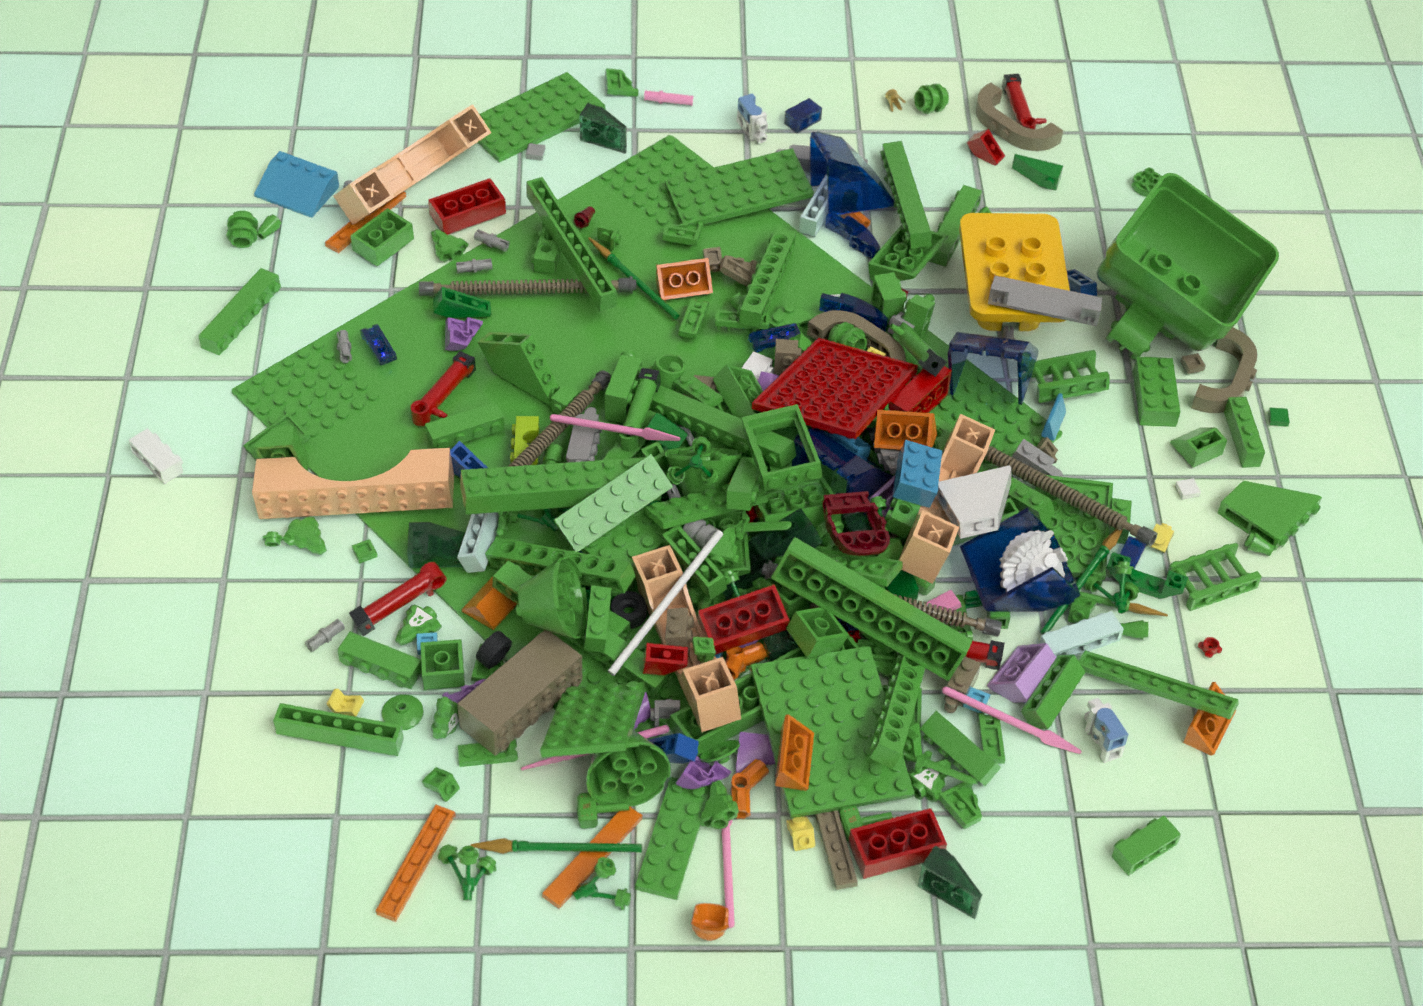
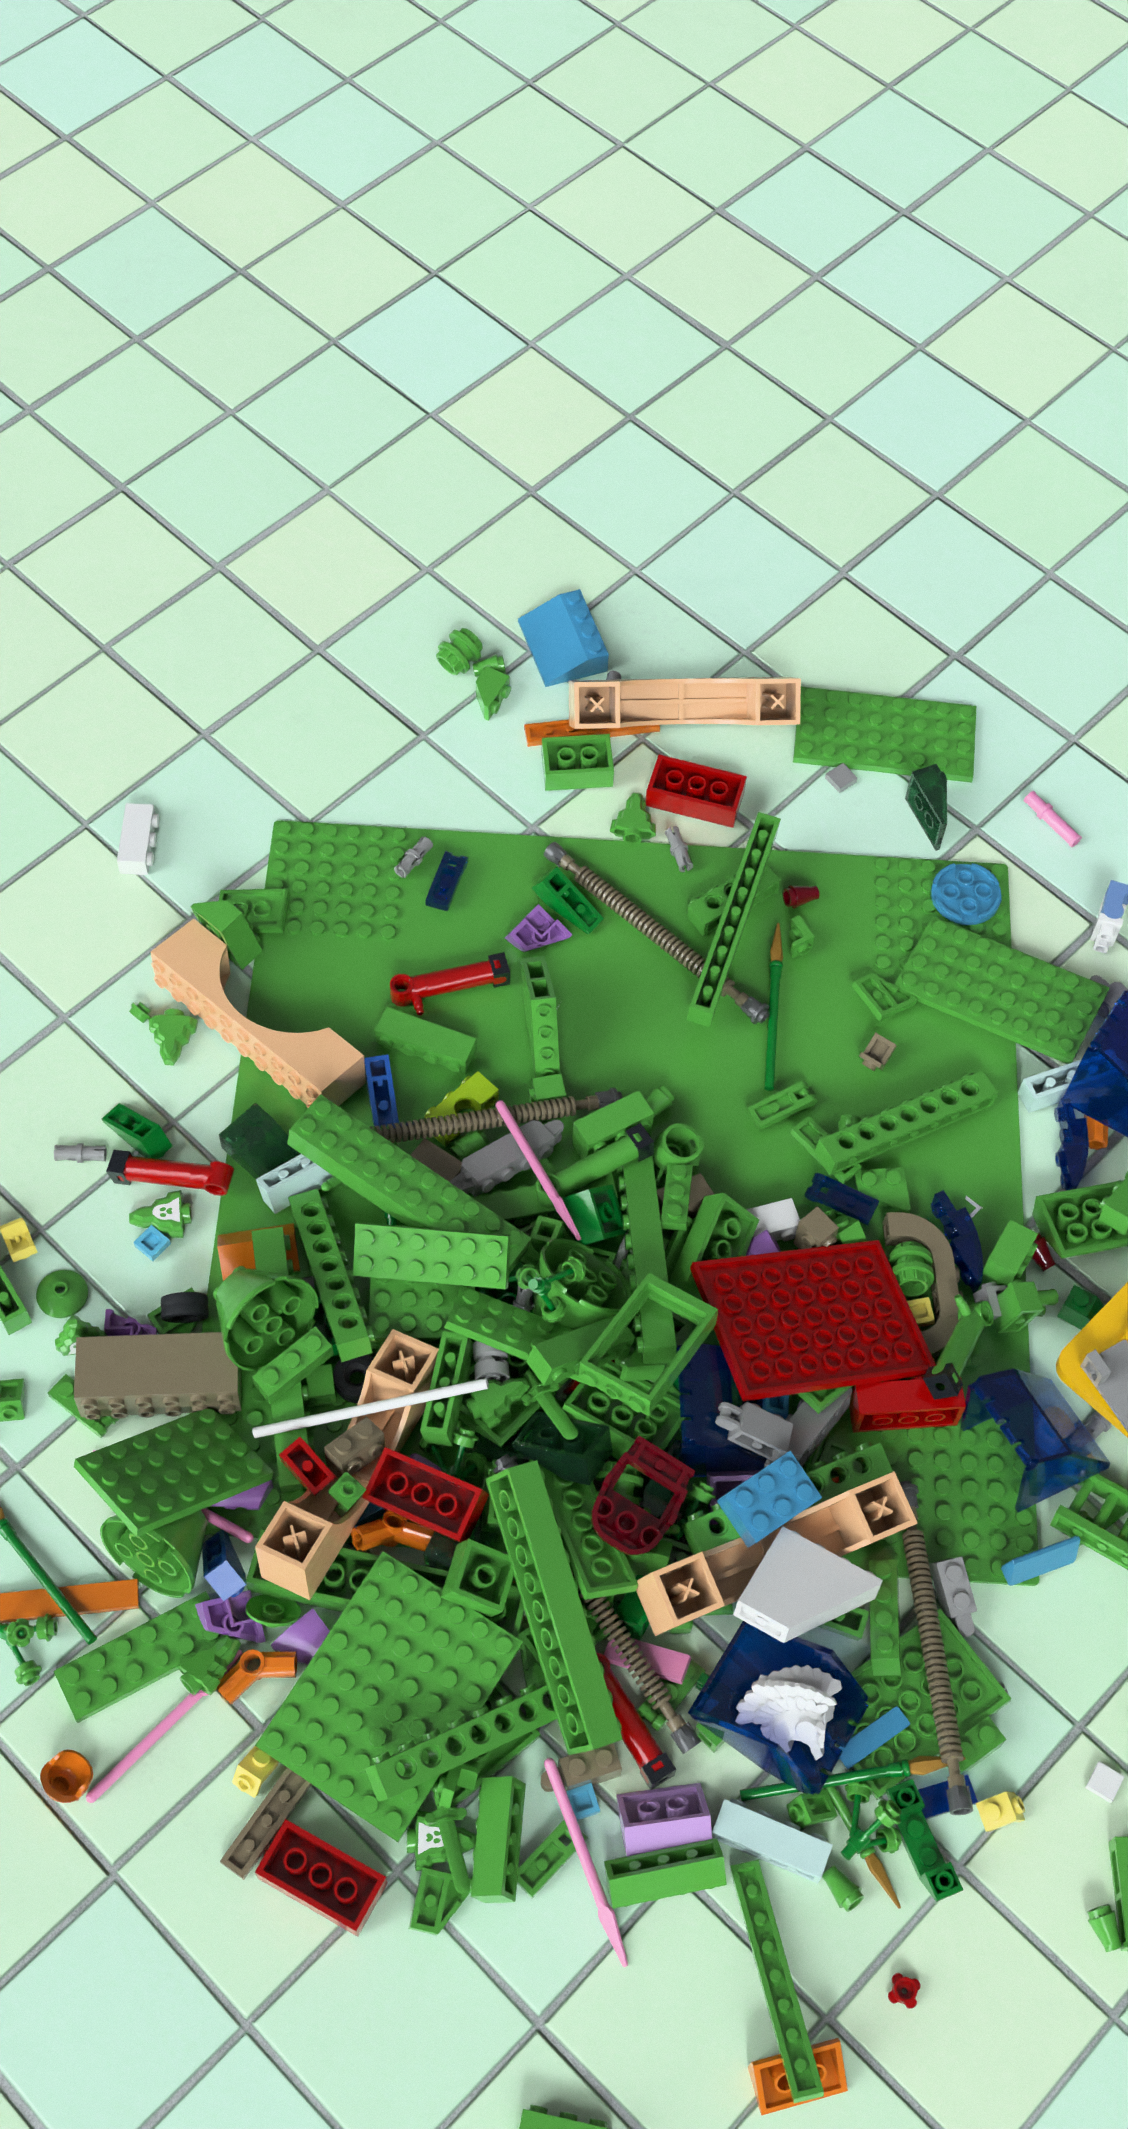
camera: 45 degrees right, 10 degrees up
bright green brick [198,268,281,355] -> none
bright green brick [337,631,422,689] -> none
bright green tile [352,539,378,564] -> none
bright green brick [420,639,465,690] -> none
light grey pin [456,258,492,273] -> none
bright green piece [577,792,630,829] -> none
bright green wing [605,68,639,97] -> none
light grey bracket [651,699,680,727] -> none
orange slope [656,258,713,300] -> none
dark tan wing [719,255,757,287] -> none
orange slope [775,714,814,791] -> none
bright green piece [839,806,893,842] -> none
orange slope [874,410,937,450] -> none
clear green slope [918,846,982,919] -> none
dark tan bracket [1037,437,1058,464] -> none
hips [1084,698,1129,763] -> none
bright green fence [1166,543,1262,611] -> none
none -> green slope [101,1103,173,1159]
none -> bright green slope [476,666,511,721]
none -> light grey brick [715,1402,793,1461]
none -> dark azure sticker [835,1706,910,1769]
none -> dark azure tile [931,863,1002,925]
none -> green slope [1057,1285,1104,1330]

